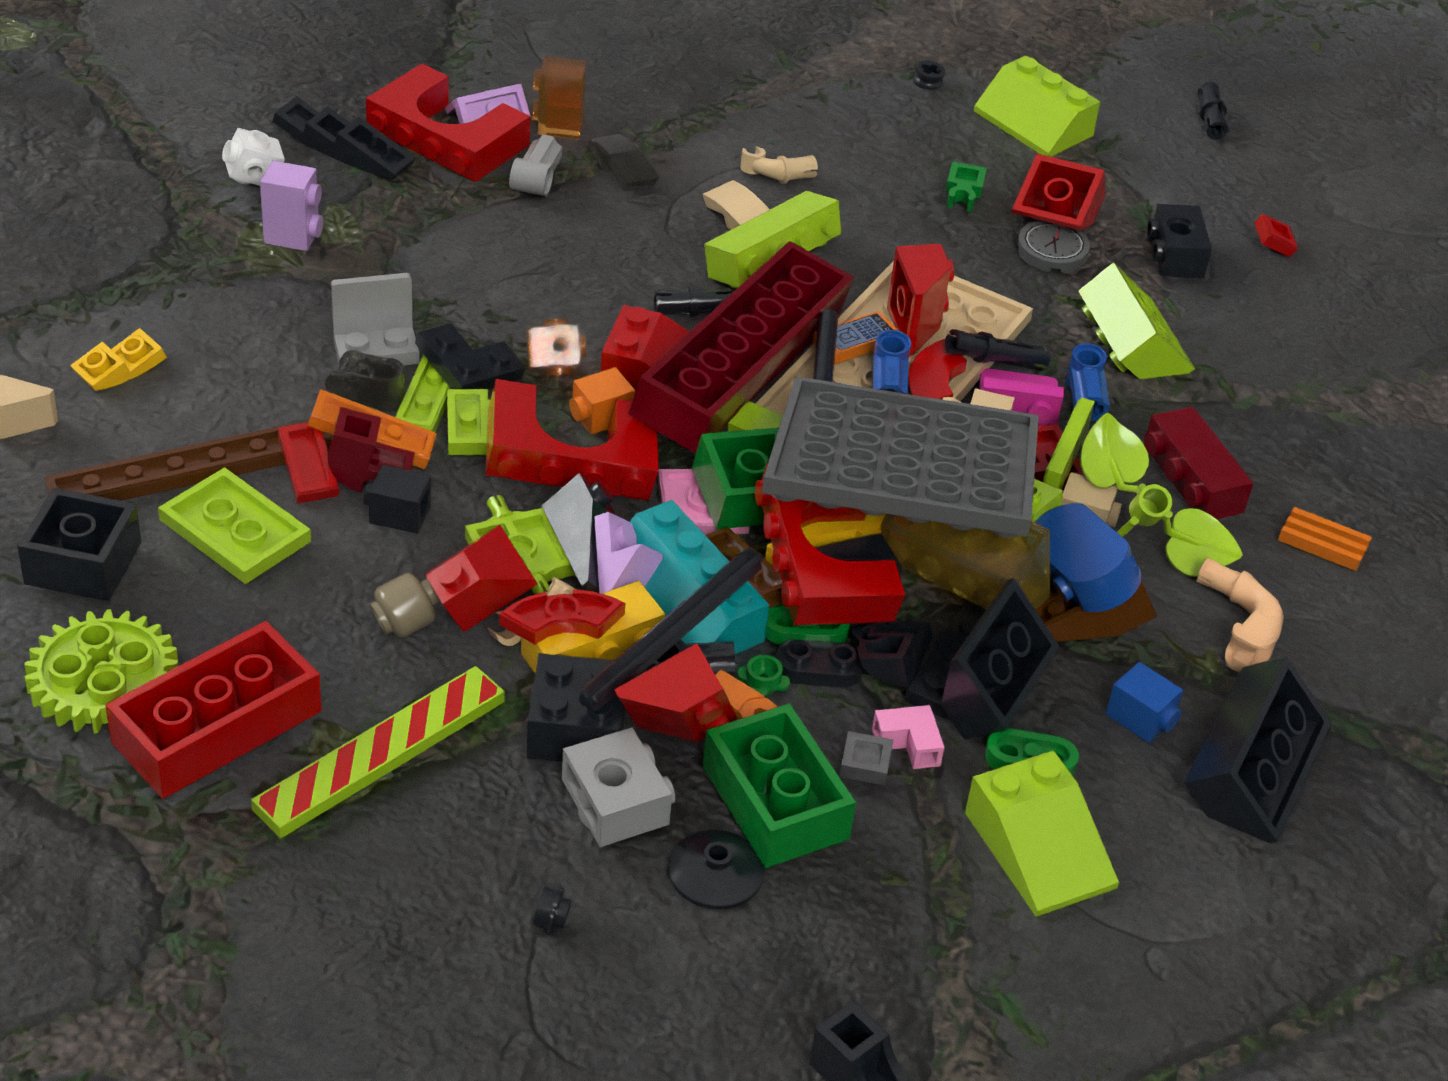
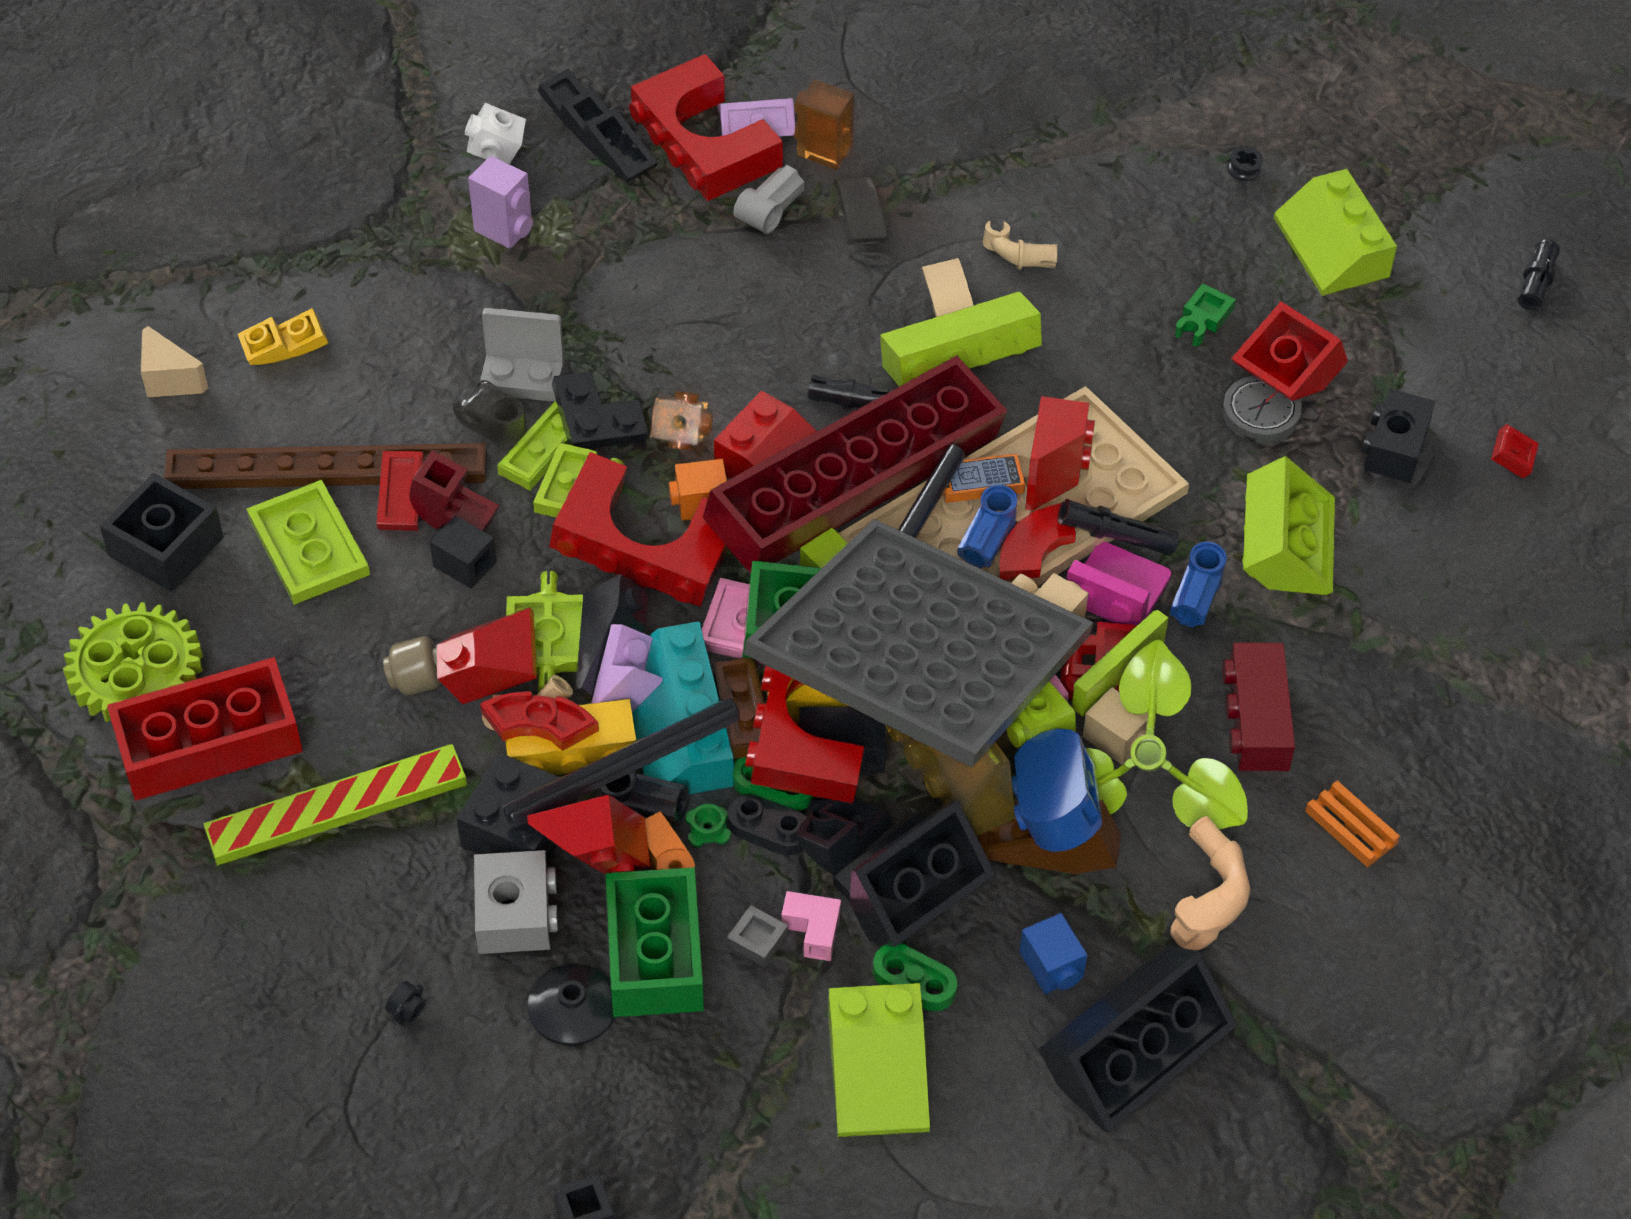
camera: 25 degrees right, 10 degrees up
orange tile [307,389,437,470] -> none

